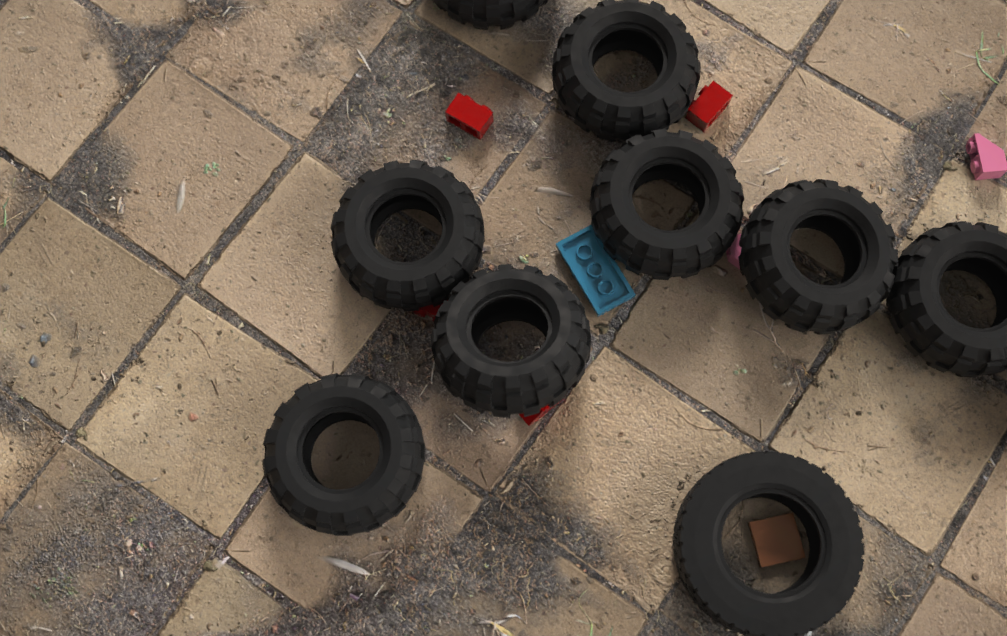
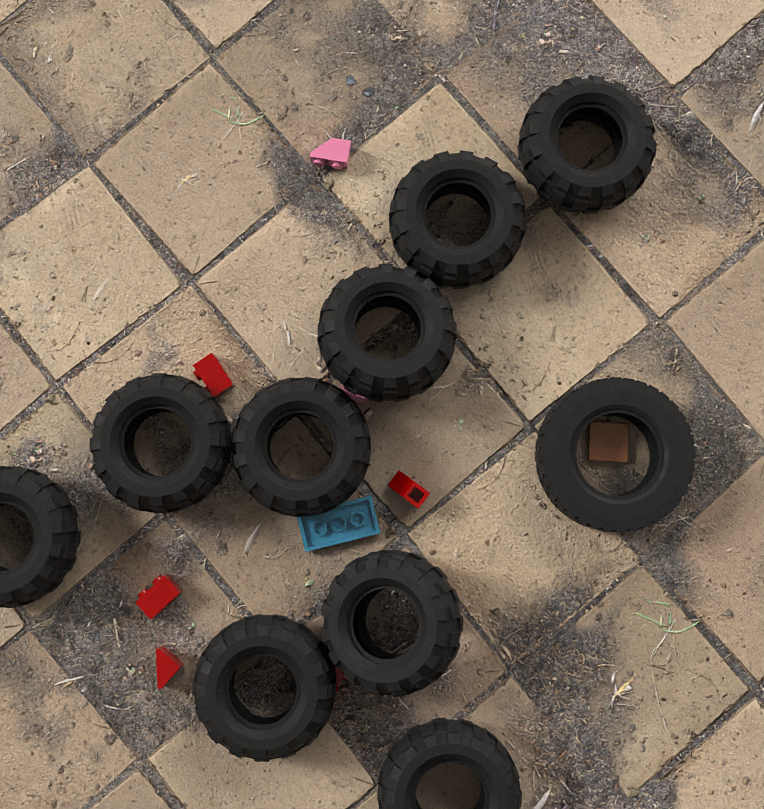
camera: 80 degrees left, 10 degrees up
none -> red slope [156,646,184,689]
none -> red slope [387,470,430,509]

